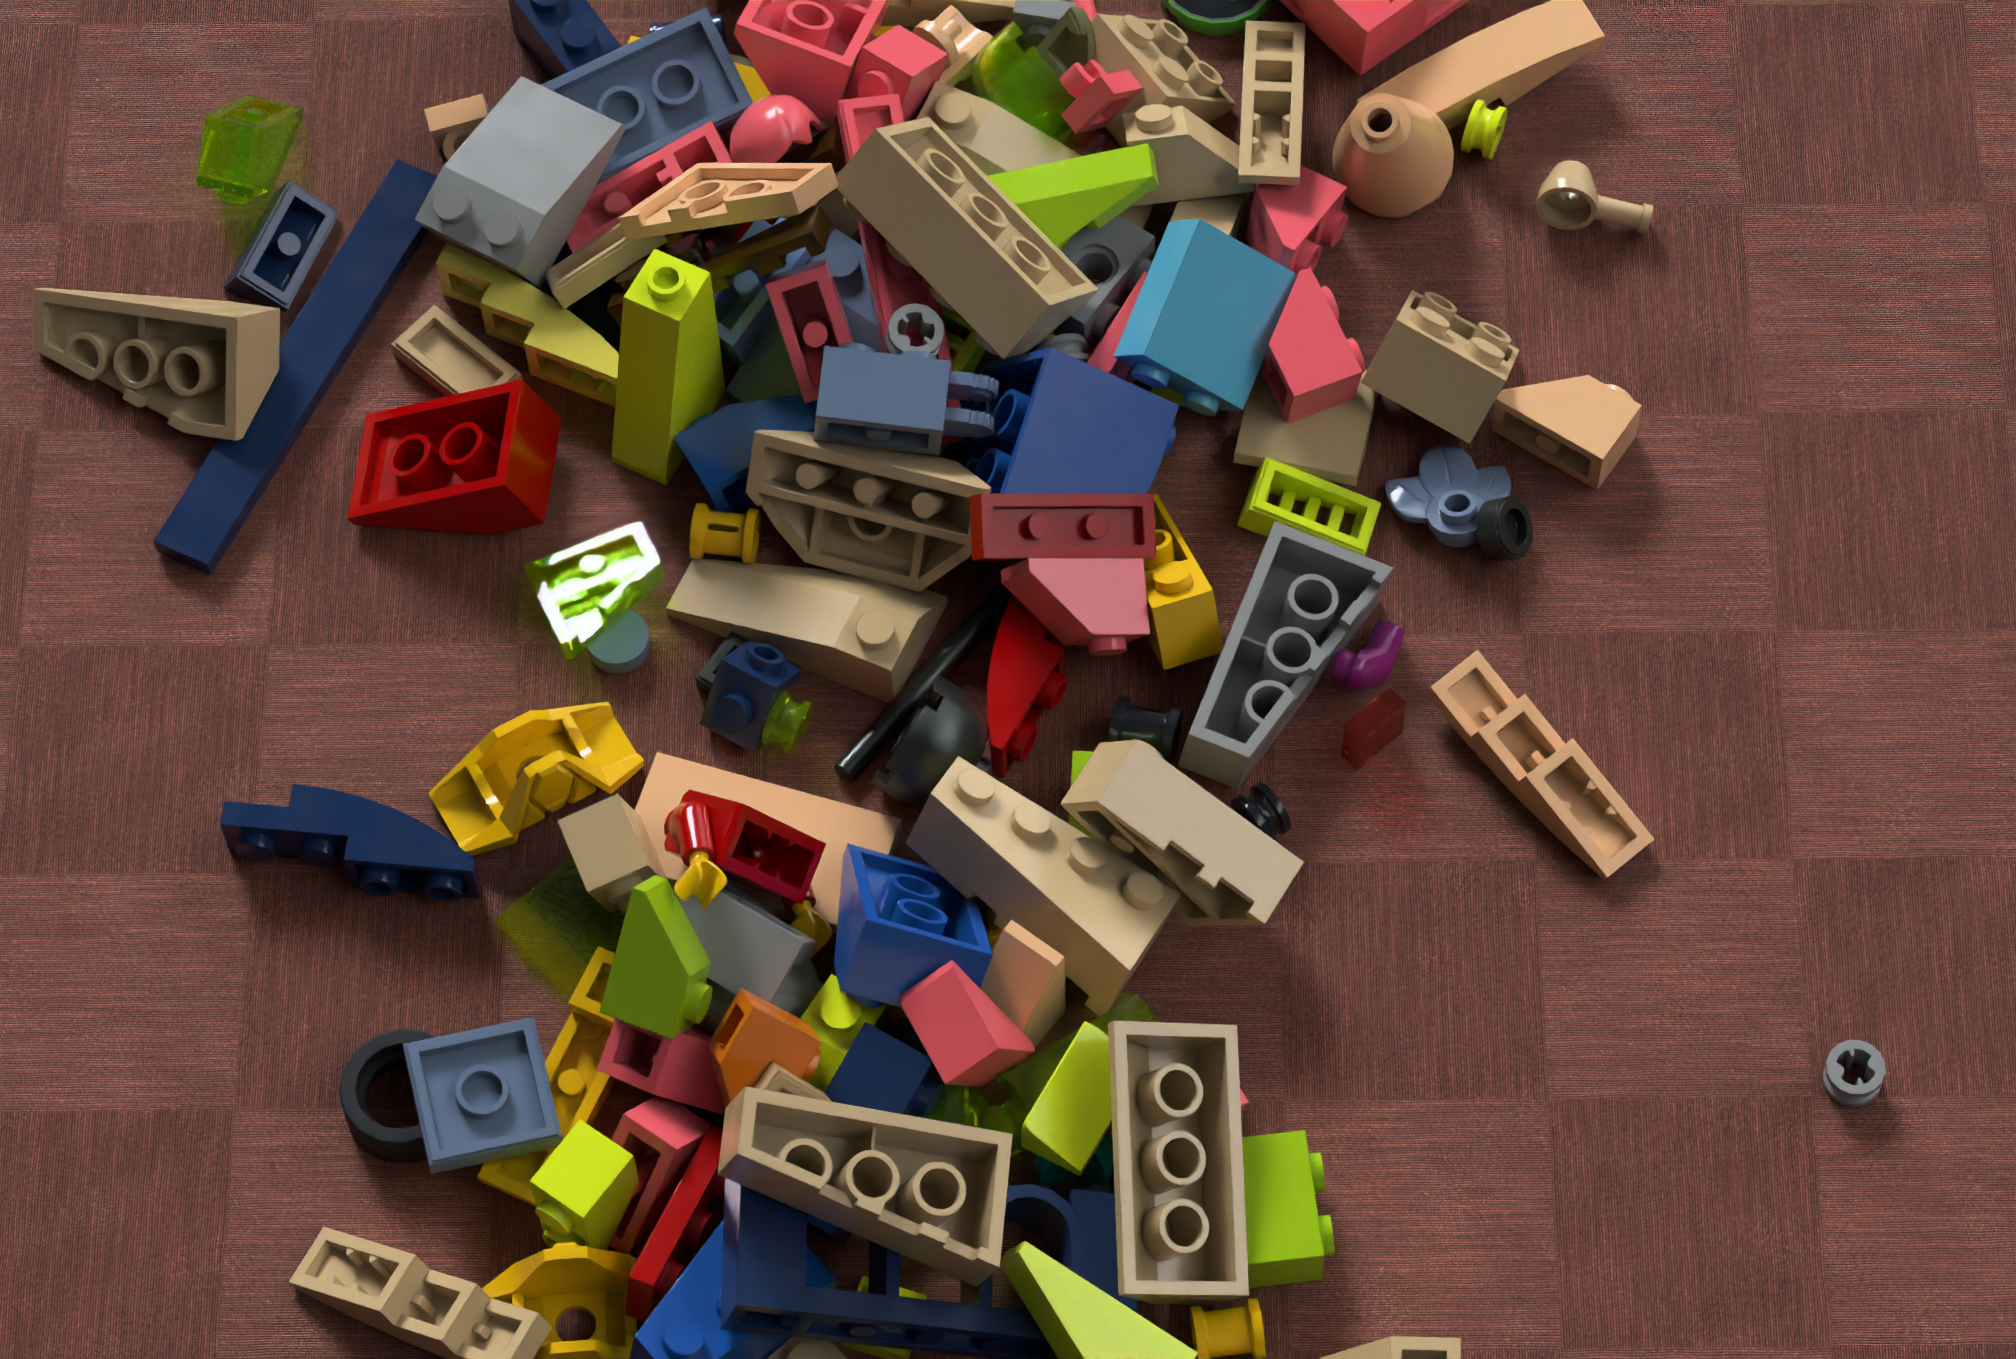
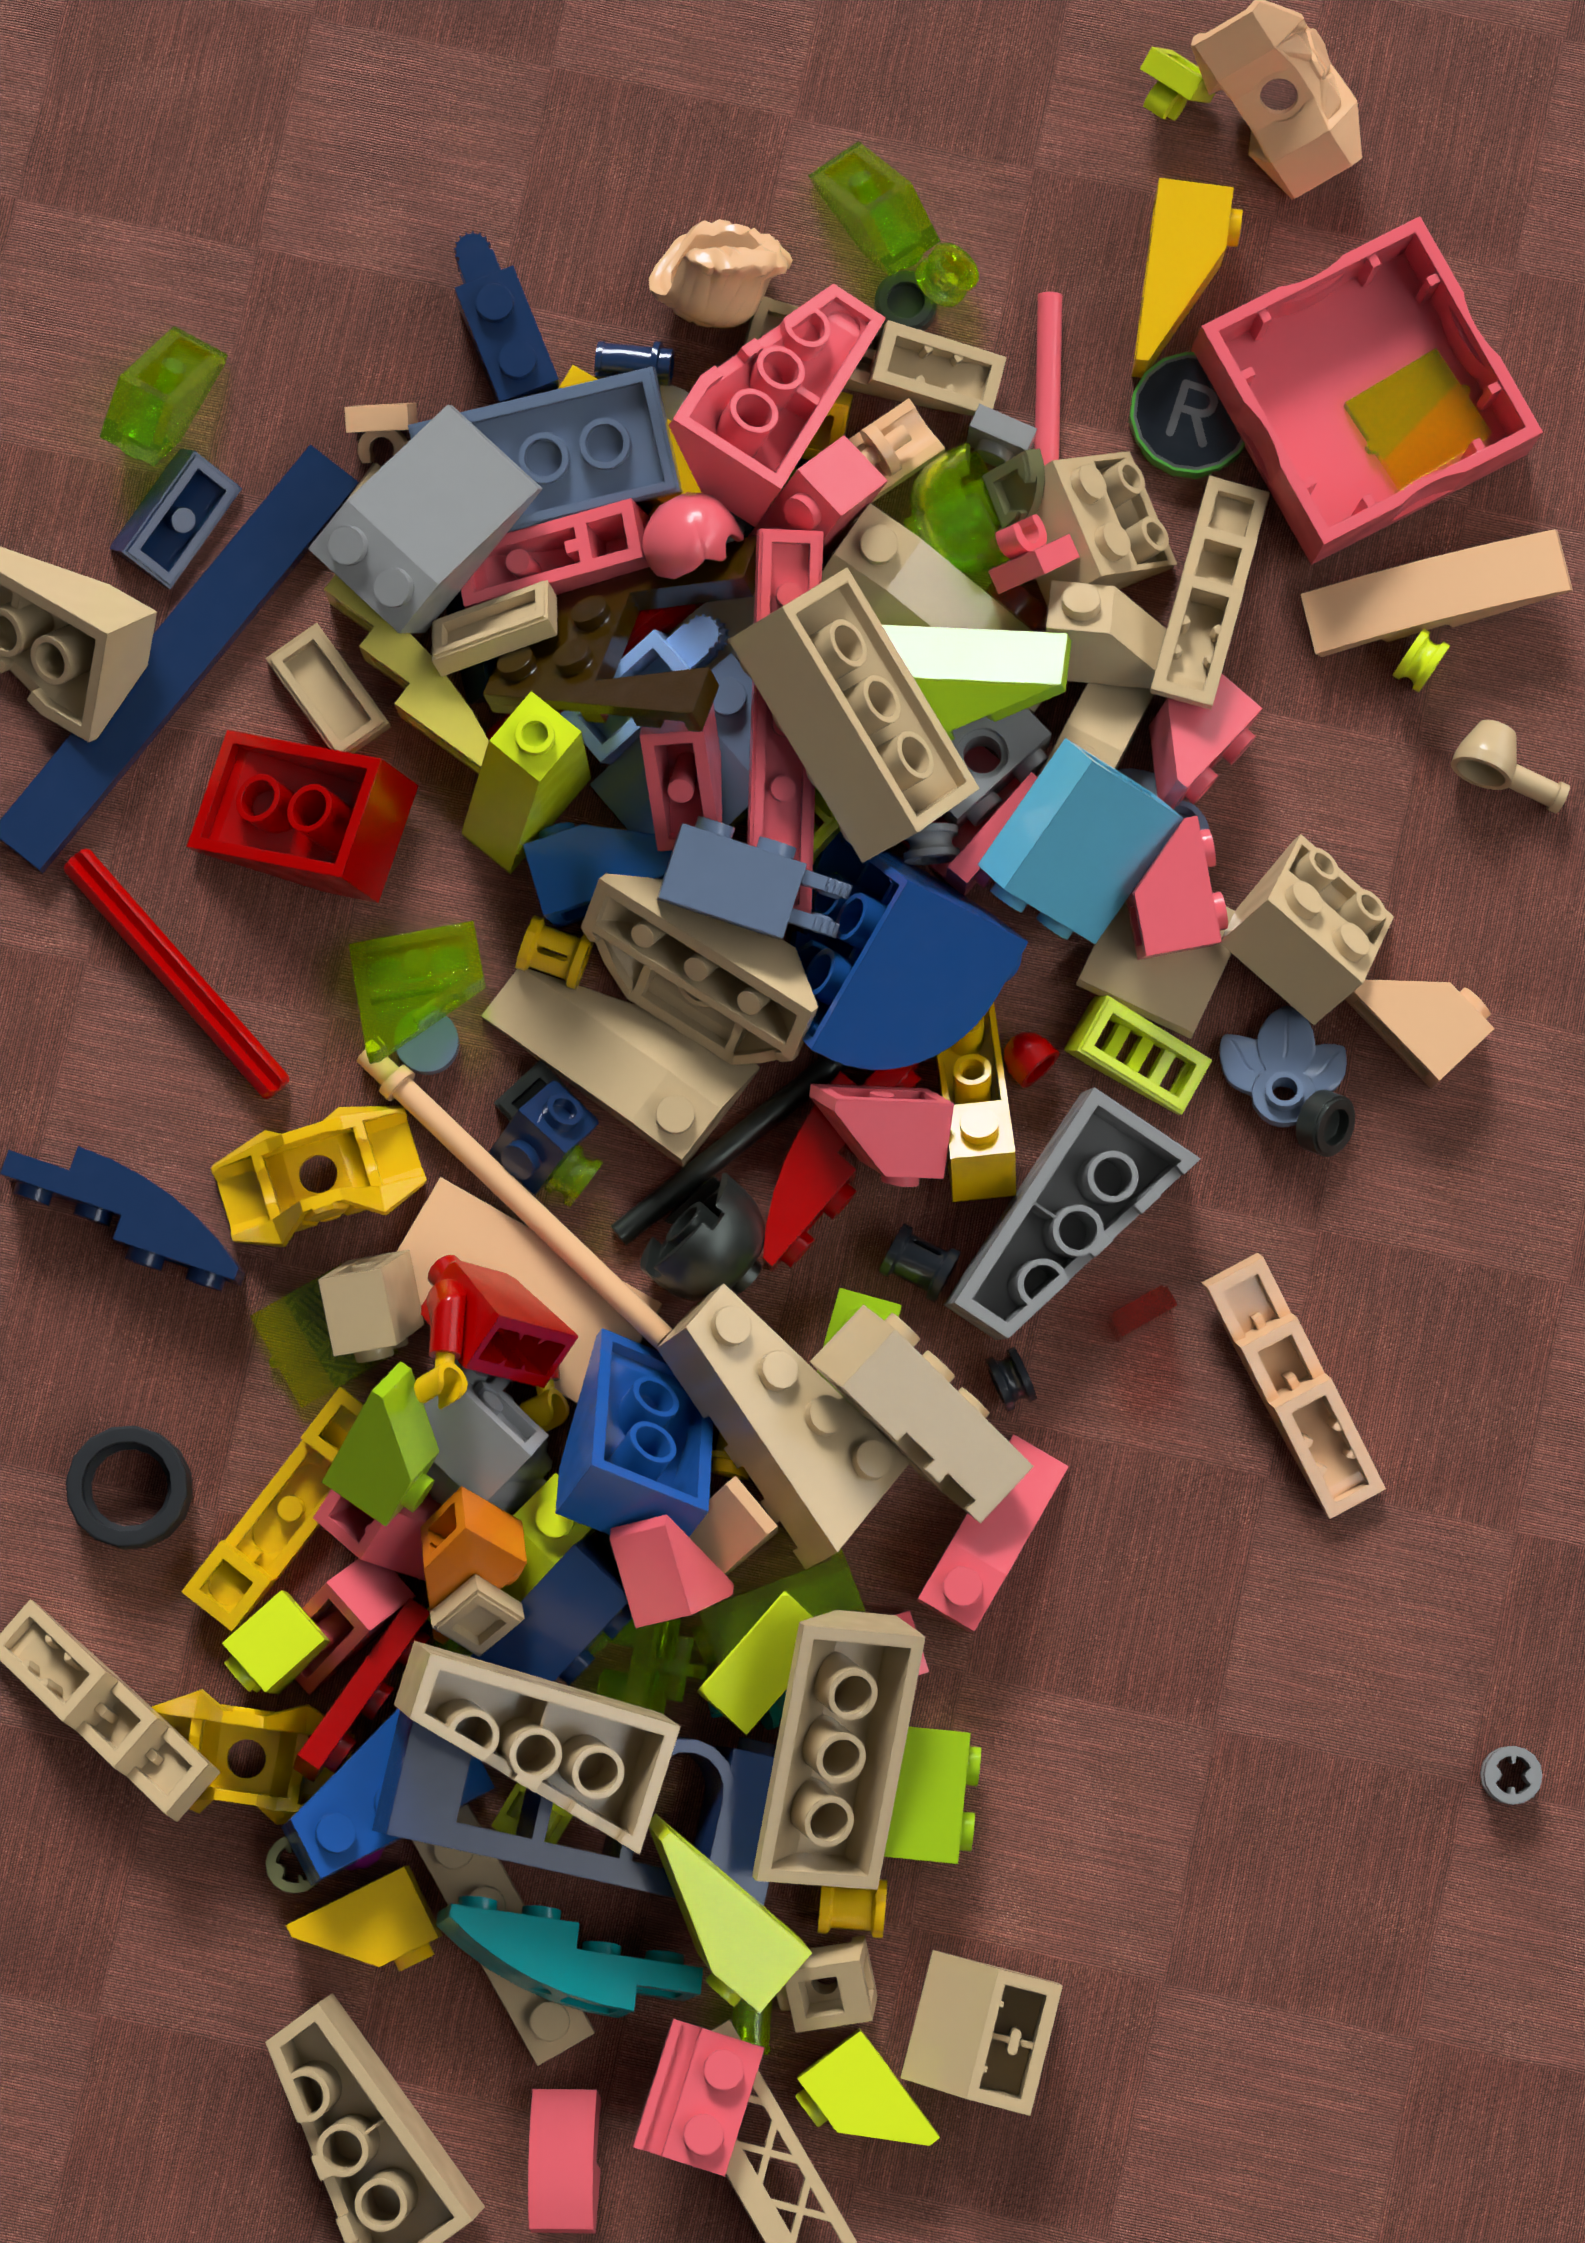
camera: 10 degrees right, 20 degrees up
sand blue tile [403,1017,562,1174] -> none
light nougat wing [618,163,839,240] -> none
light grey bush [884,303,944,356] -> none
red plate [970,494,1156,561] -> none
magenta arm [1329,621,1405,691] -> none
light nougat cone [1332,93,1454,218] -> none
none -> red axle [63,848,290,1099]
none -> light nougat bar [357,1043,673,1349]
none -> coral slope [916,1434,1069,1634]
none -> red hinge [1004,1032,1060,1088]

